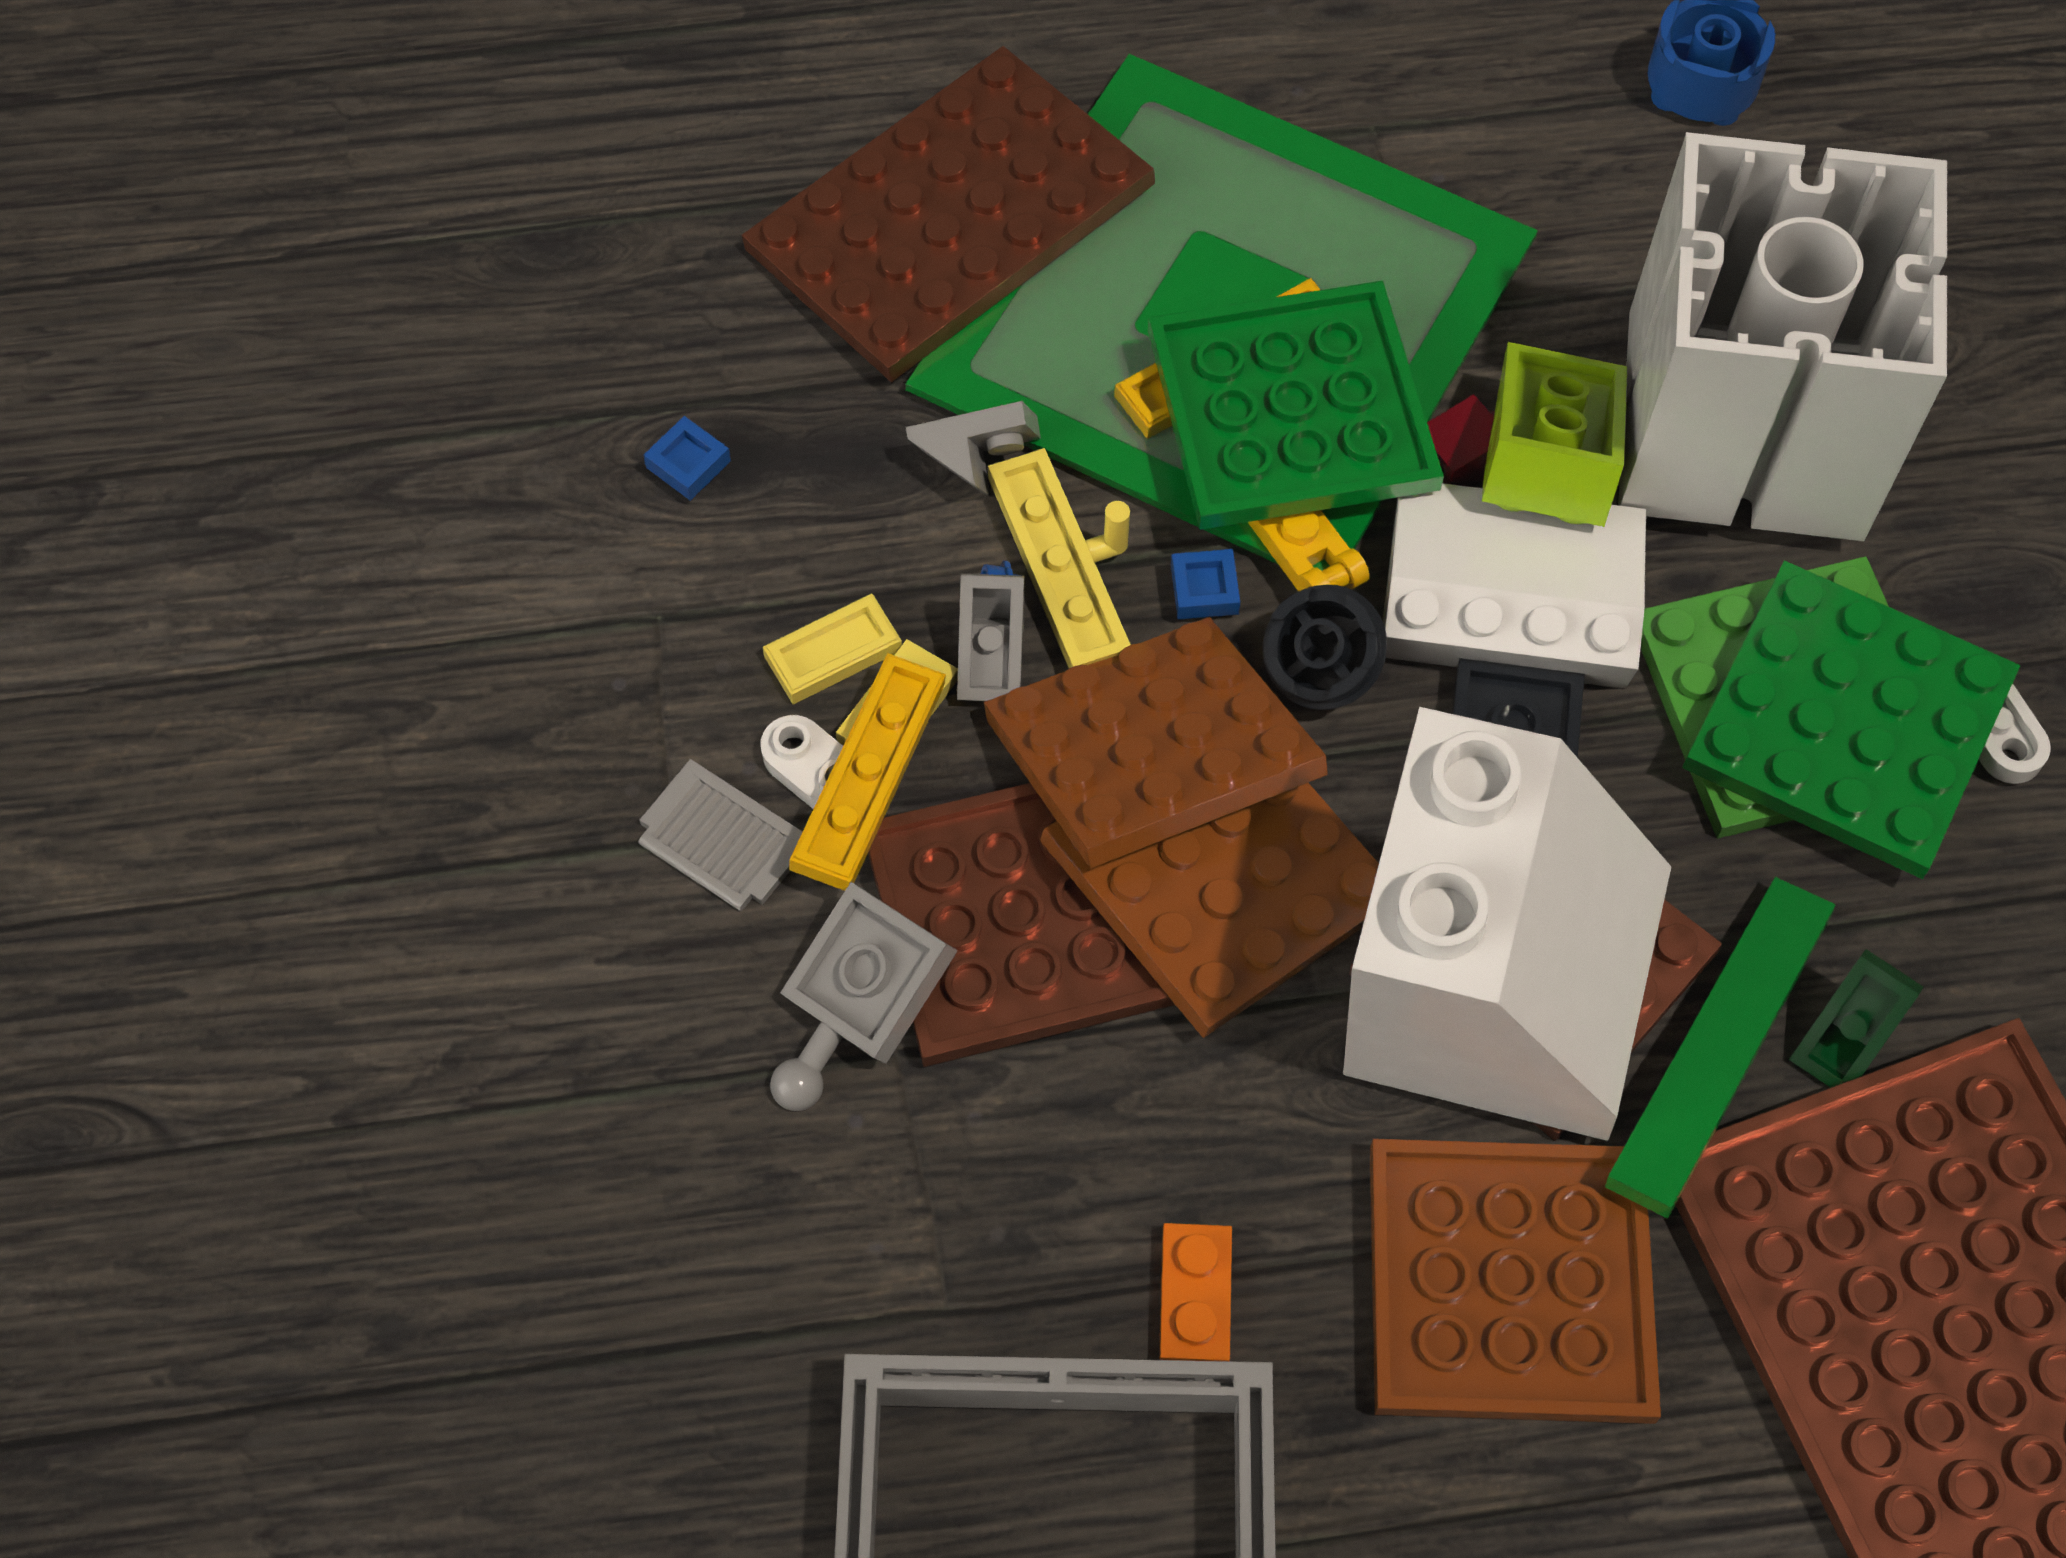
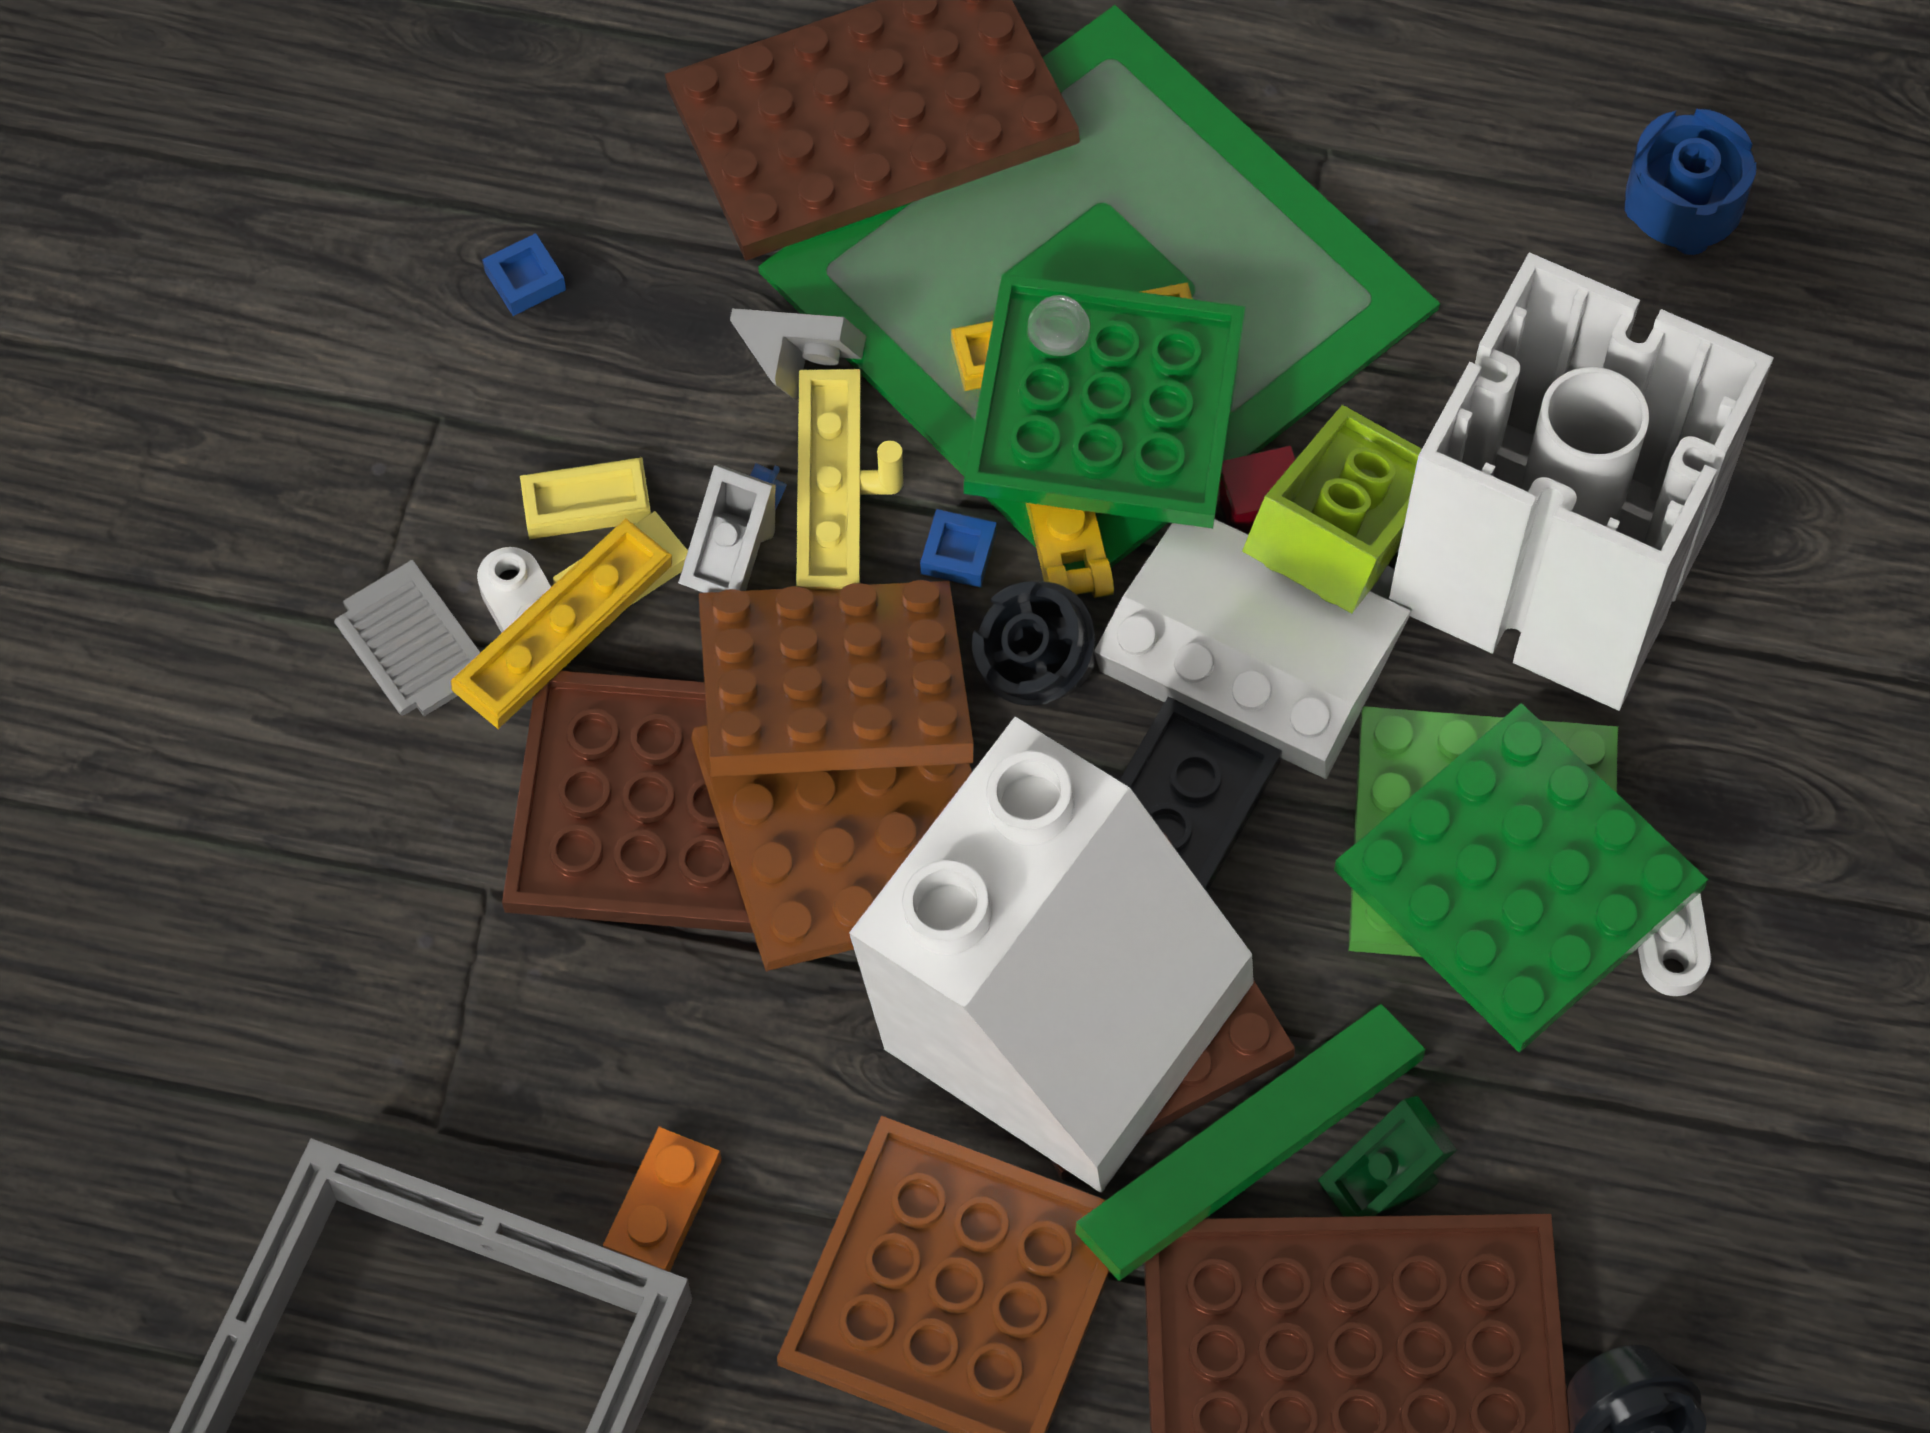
camera: 20 degrees right, 0 degrees up
light grey plate [770,882,958,1111] -> none
none -> clear plate [1027,295,1090,356]

